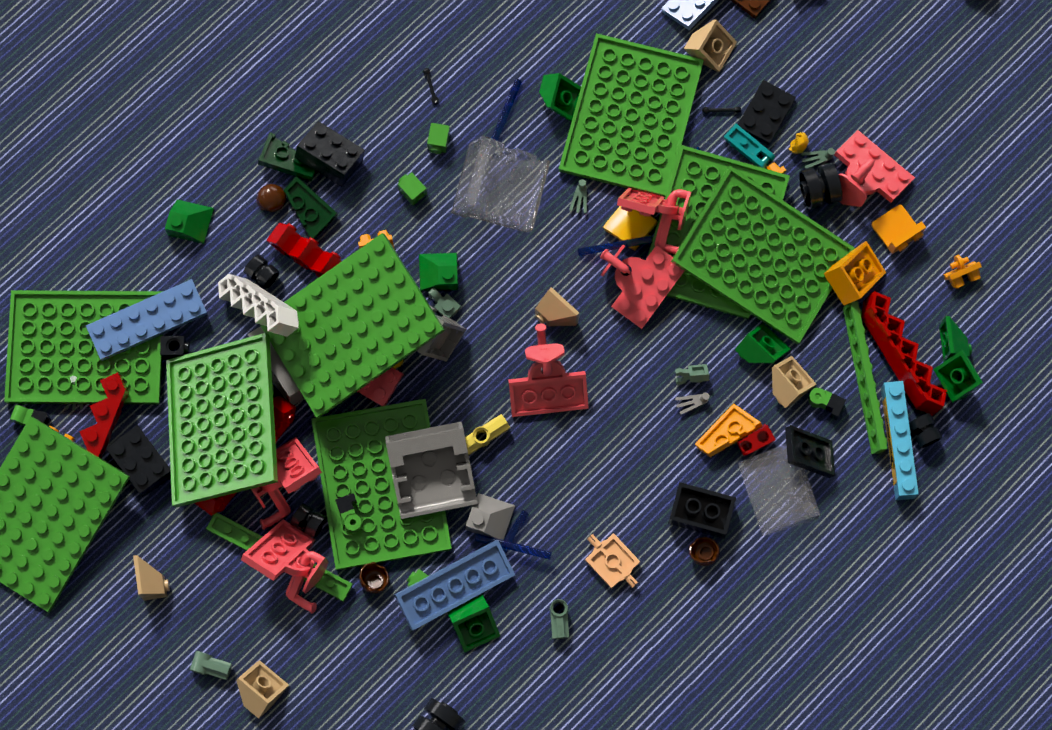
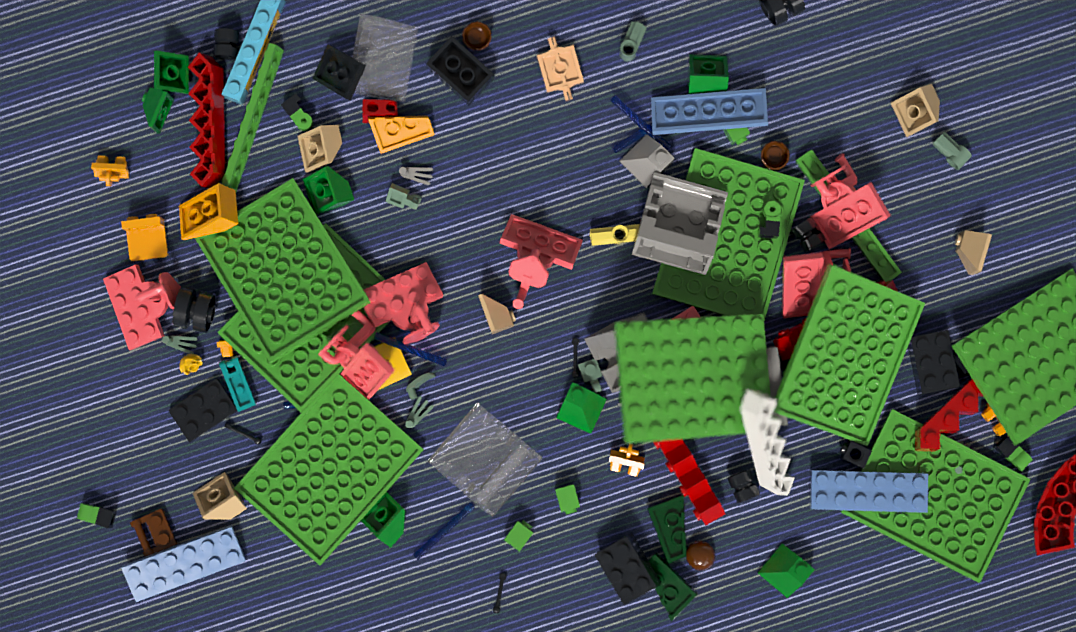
camera: 155 degrees left, 10 degrees up
none -> sand green piece [406,373,436,400]
none -> black hinge [571,338,579,378]

